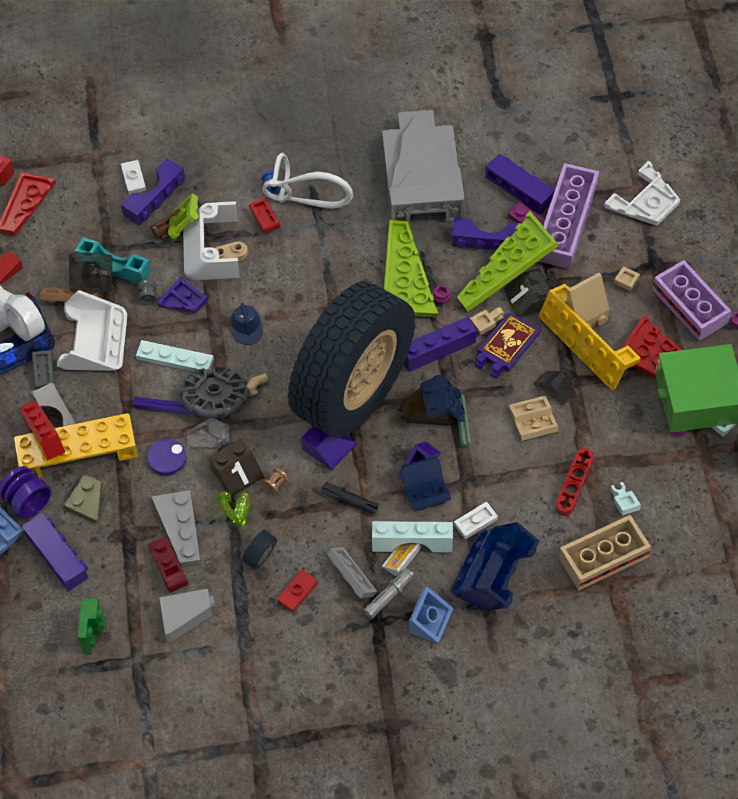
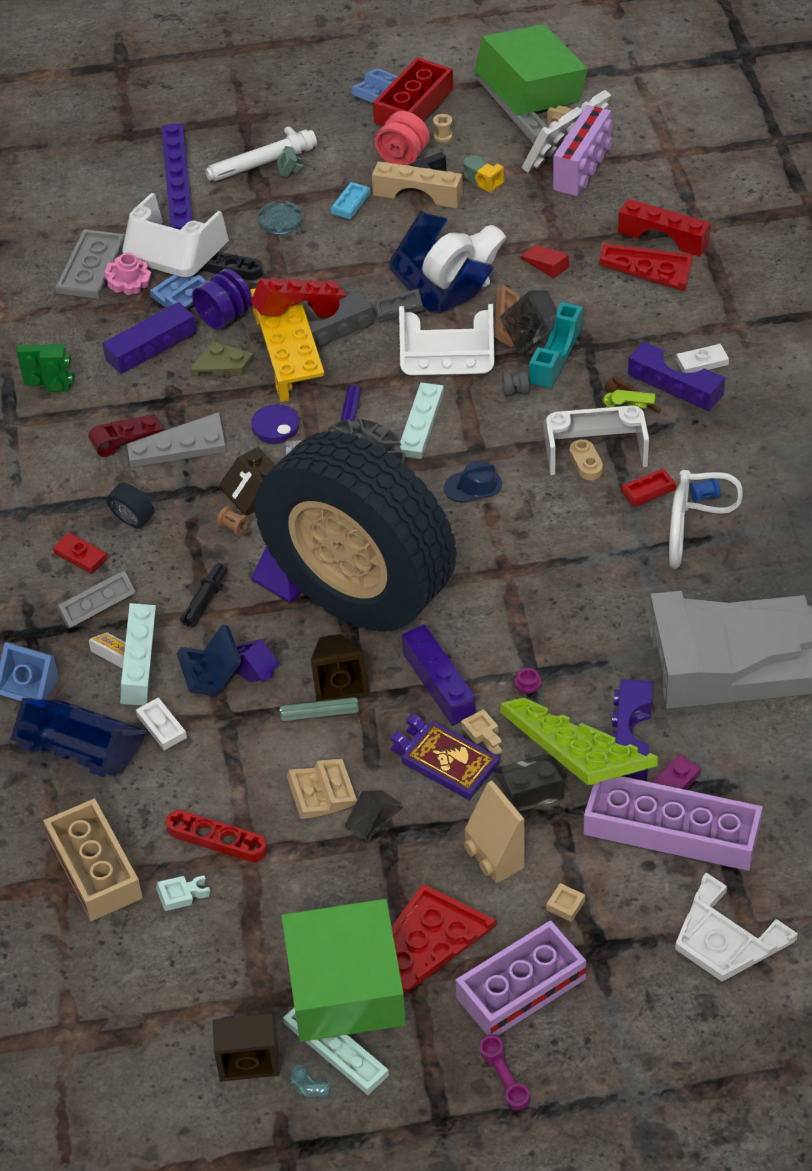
camera: 90 degrees right, 10 degrees down
dark purple wing [157,277,208,313] -> none
light grey slope [160,589,215,643] -> none
clear neon green plant [217,491,251,525] -> none
light grey pin [363,568,414,619] -> none
lime wing [384,220,438,318] -> none
dark blue bracket [420,375,465,422] -> none
dark purple brick [485,153,555,215] -> none
yellow bracket [539,284,641,391] -> none

